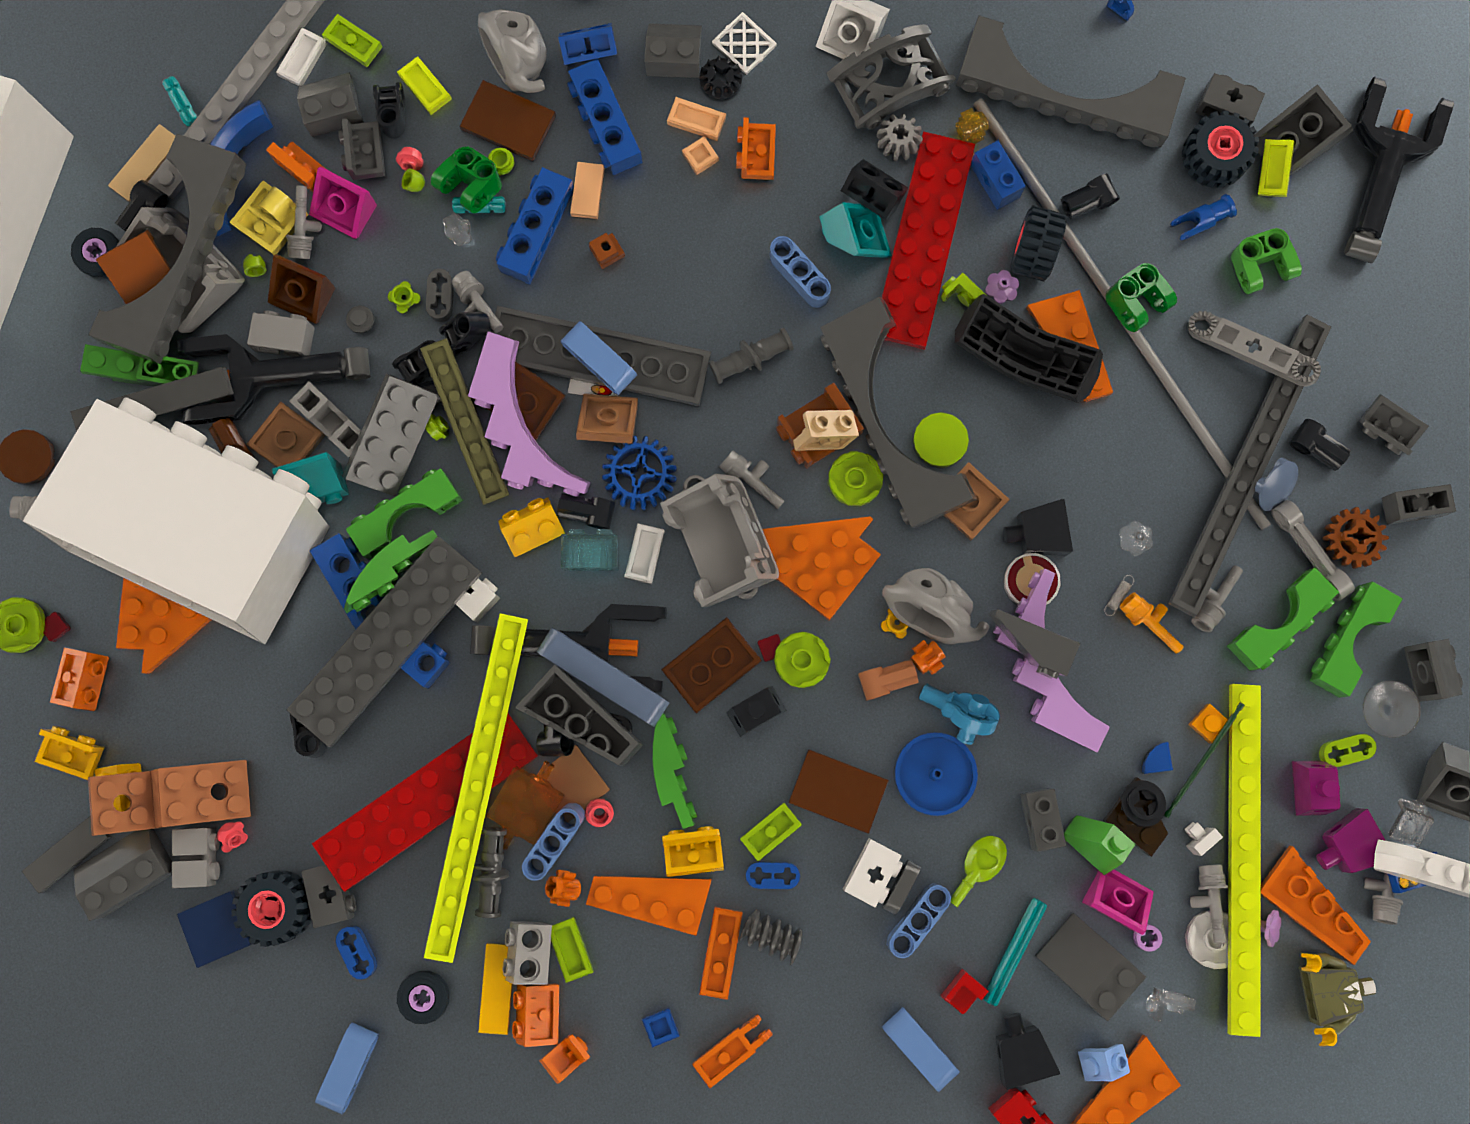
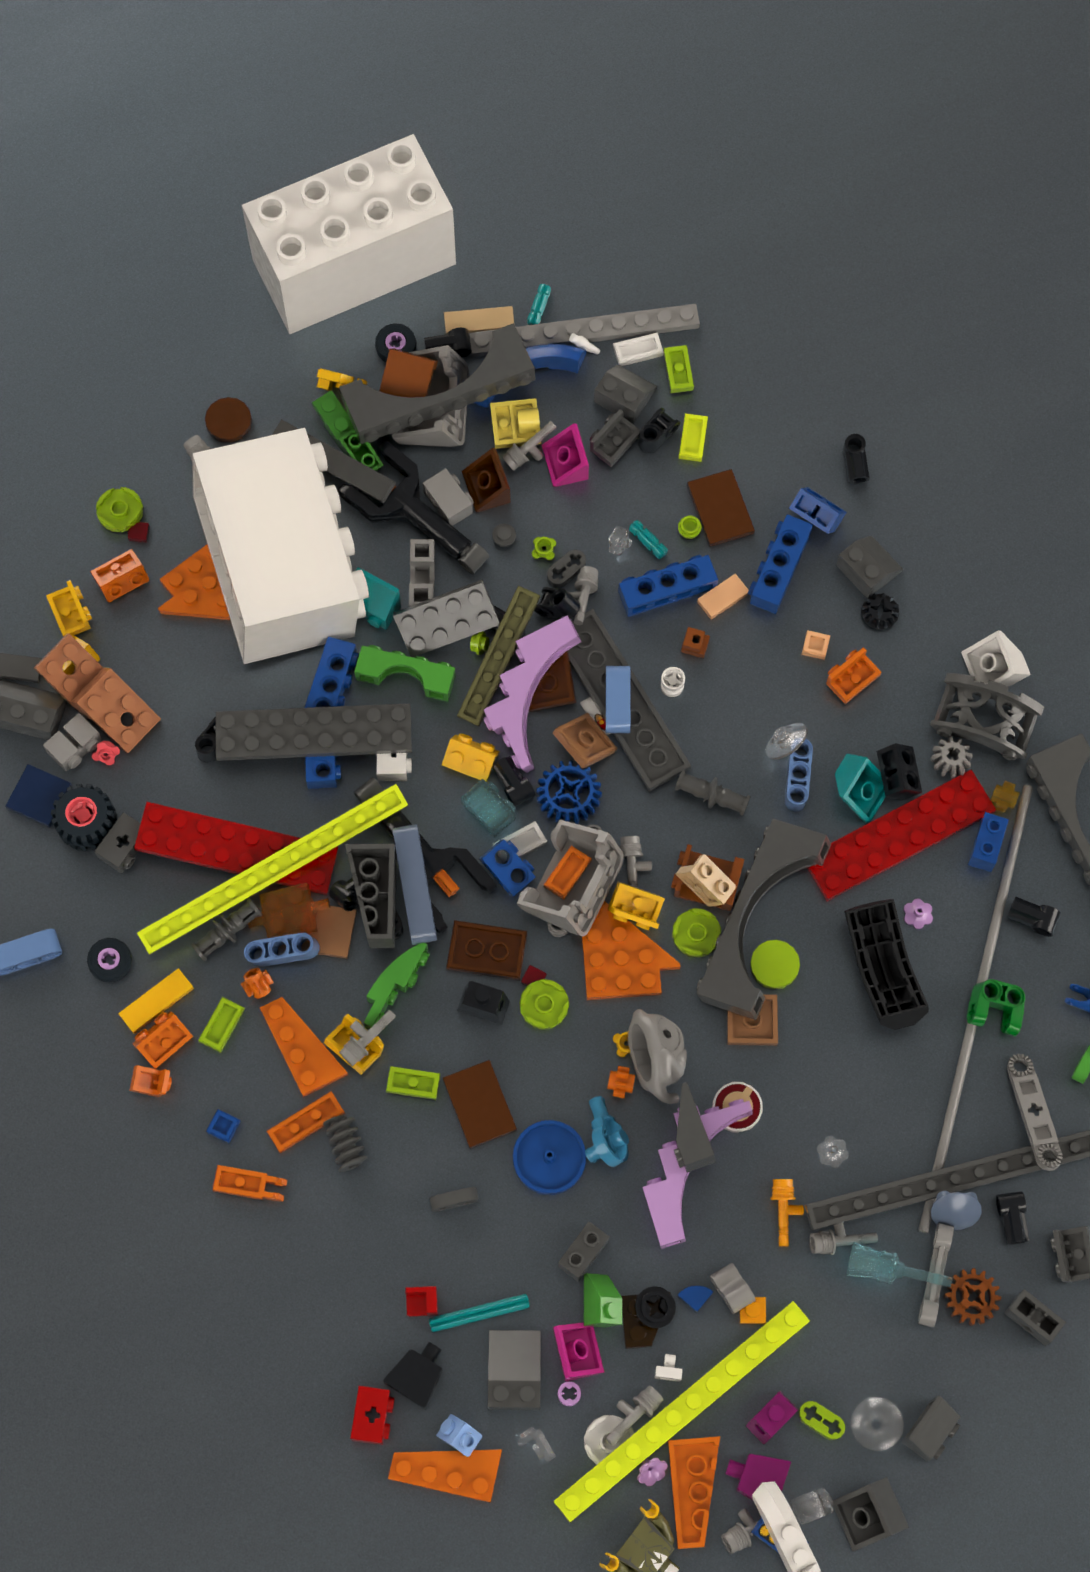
camera: 45 degrees right, 10 degrees down
reddish brown piece [208,418,255,458] -> none
lime hinge [243,254,267,277] -> none
medium nougat tile [246,401,326,467] -> none
orange bracket [266,142,326,193] -> none
blue beam [336,925,377,980] -> none
bright green slope [344,530,437,613] -> none
black piece [392,340,436,385] -> none
coral plate [396,147,423,171] -> none
lime hinge [402,168,425,192] -> none
green piece [431,147,502,214] -> none
light grey piece [478,9,547,93] -> none
light grey brick [502,921,552,985] -> none
coral plate [585,799,614,827] -> none
light nougat tile [667,97,726,141] -> none
white window [712,12,777,75] -> none
blue beam [746,862,800,889] -> none
white brick [843,838,903,907] -> none
nougat piece [858,660,919,701] -> none
medium blue beam [882,1007,960,1092] -> none
medium blue beam [887,883,951,958] -> none
lime bracket [940,273,986,307] -> none
lime piece [950,836,1007,908] -> none
black torso [1003,499,1073,556] -> none
black wheel [1011,205,1067,282] -> none
orange wing [1026,290,1113,402] -> none
white piece [1104,575,1134,616] -> none
dark green piece [1164,702,1245,818] -> none
bright green arch [1227,568,1339,671] -> none
bright green arch [1309,581,1403,698] -> none
none -> yellow plate [317,368,367,391]
none -> light grey piece [339,1010,396,1066]
none -> blue brick [479,839,536,896]
none -> orange tile [544,845,592,900]
none -> white piece [569,333,600,355]
none -> yellow bracket [608,882,665,930]
none -> white wheel [660,667,685,697]
none -> light grey axle [710,1263,756,1314]
none -> clear dish [765,722,808,760]
none -> clear light blue piece [846,1242,953,1287]

